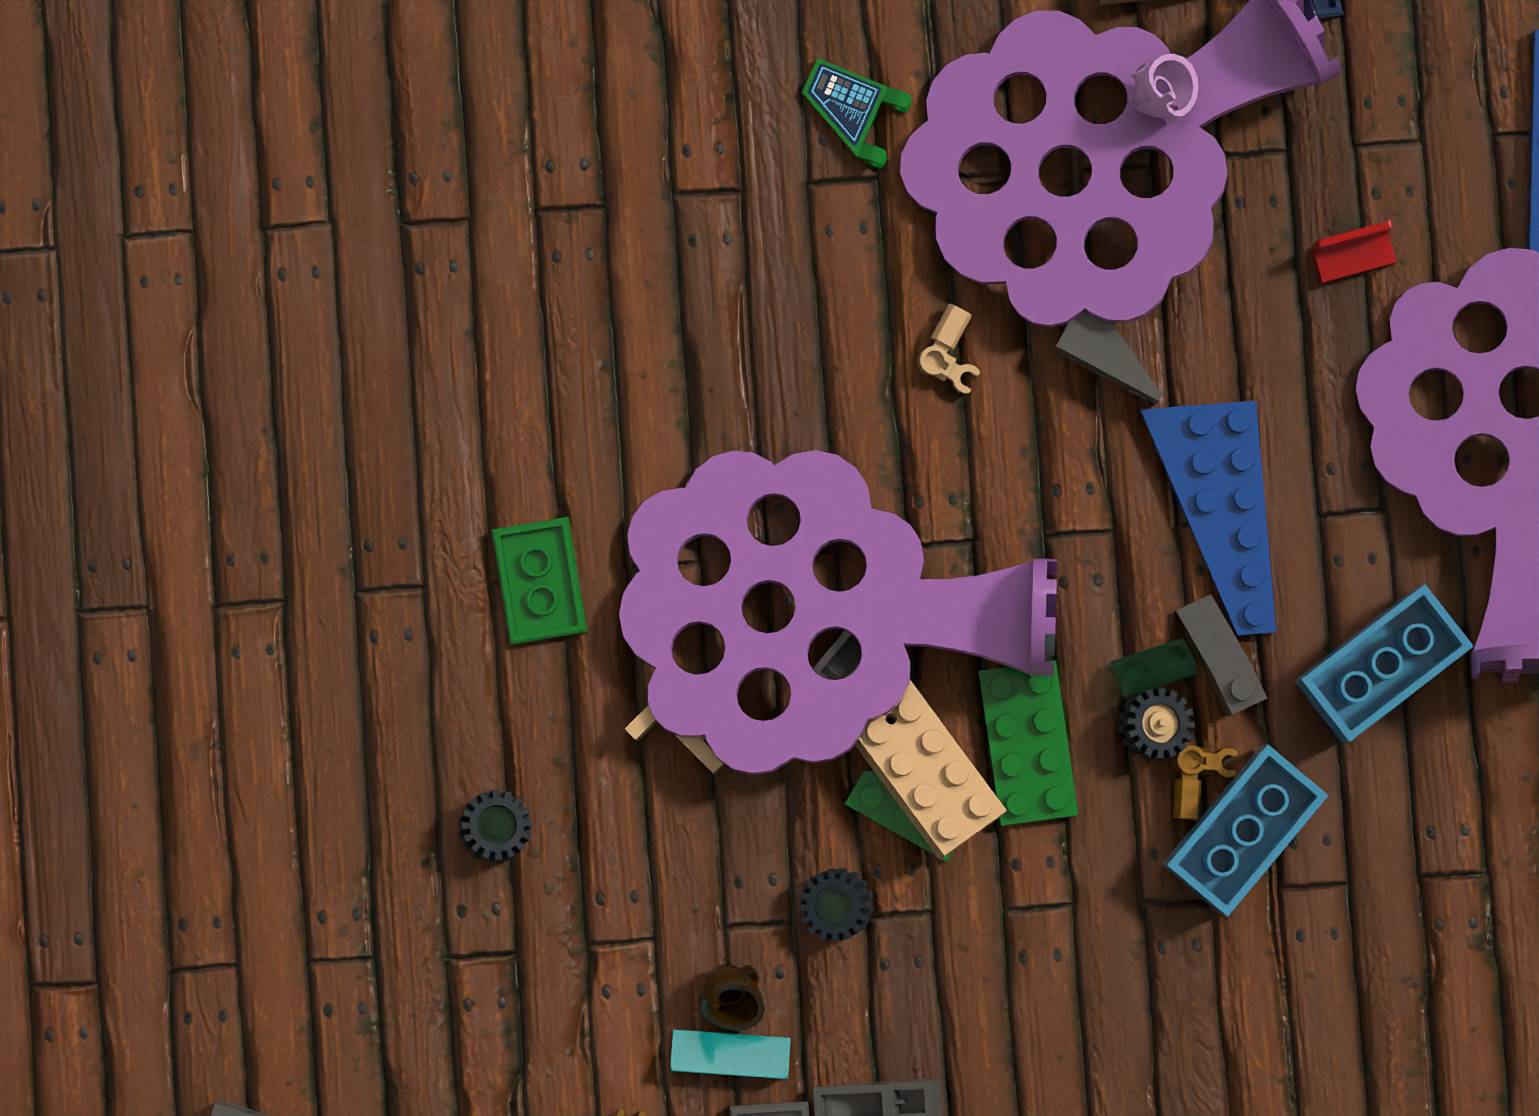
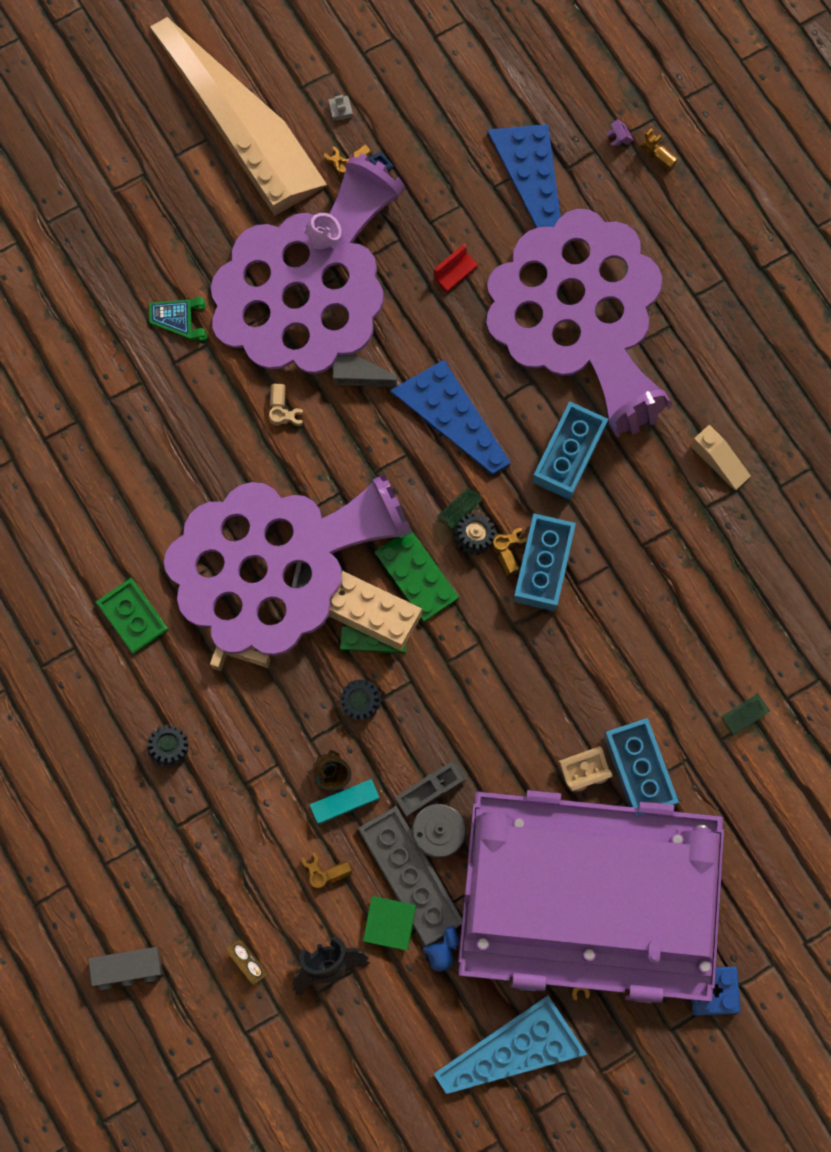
camera: 25 degrees left, 10 degrees down
dark grey slope [1175,594,1267,716] -> none

